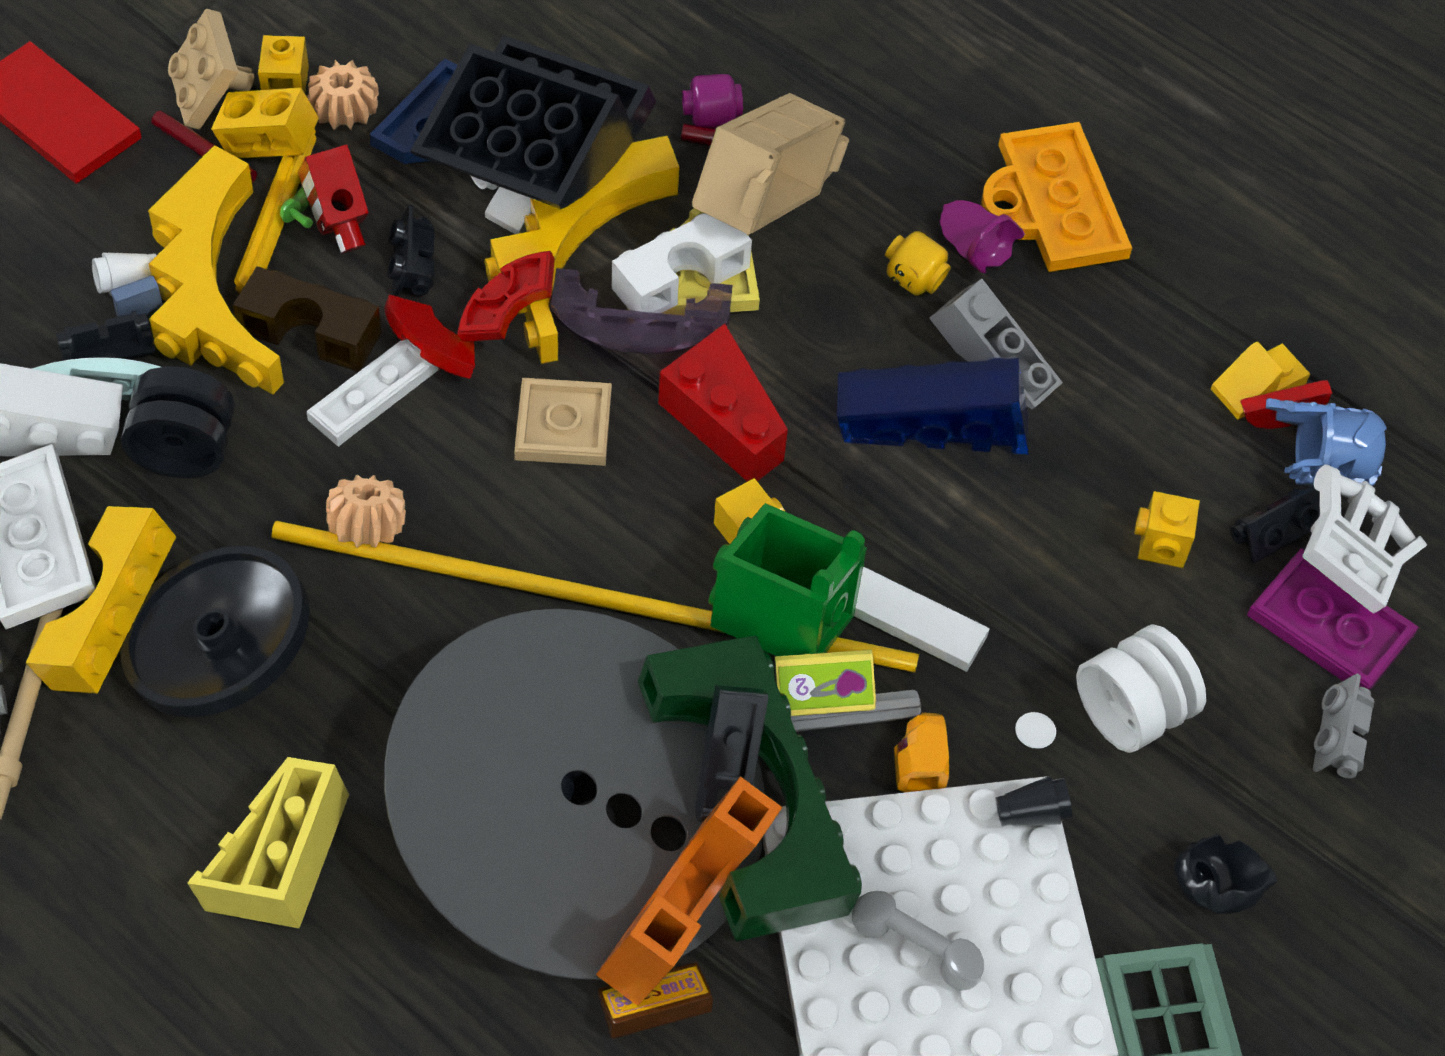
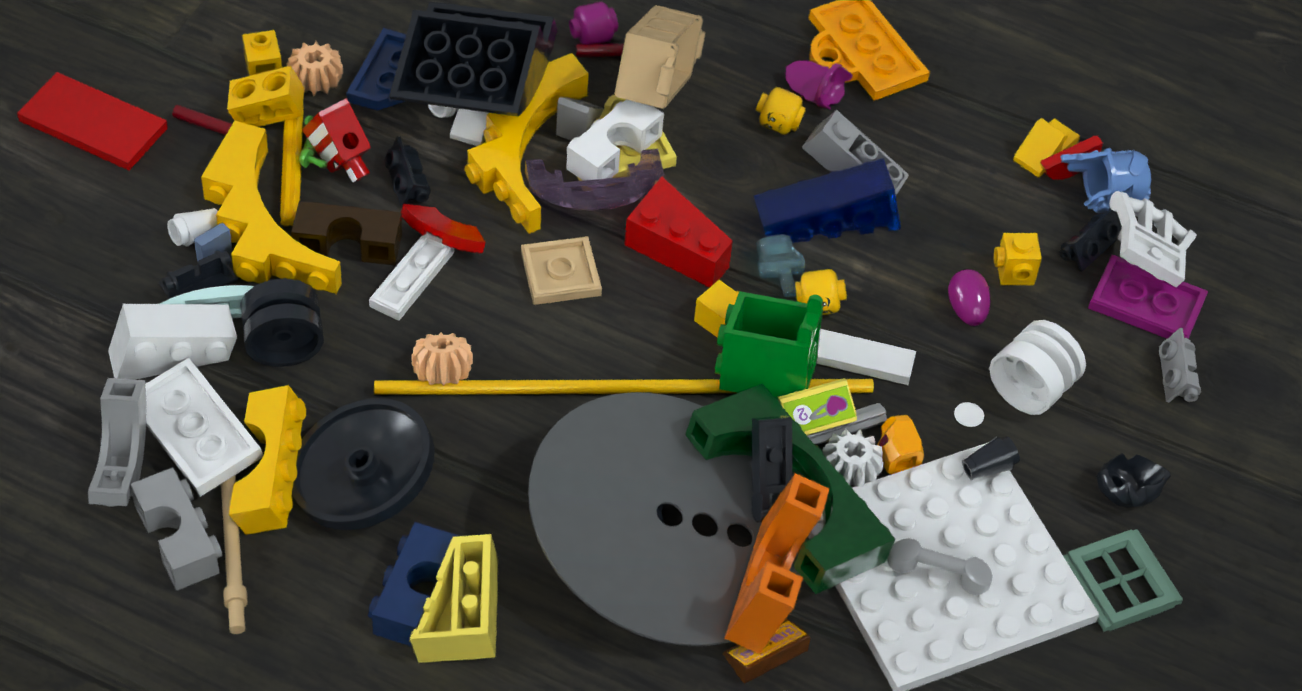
camera: 15 degrees left, 5 degrees down
tan plate [168,9,254,130] -> none
red tile [457,251,555,342] -> none
none -> dark blue arch [368,522,458,646]
none -> light grey slope [556,97,604,140]
none -> clear light blue piece [756,235,805,298]
none -> yellow head [795,269,847,315]
none -> white gear [822,428,884,487]
none -> magenta animal [948,270,990,326]

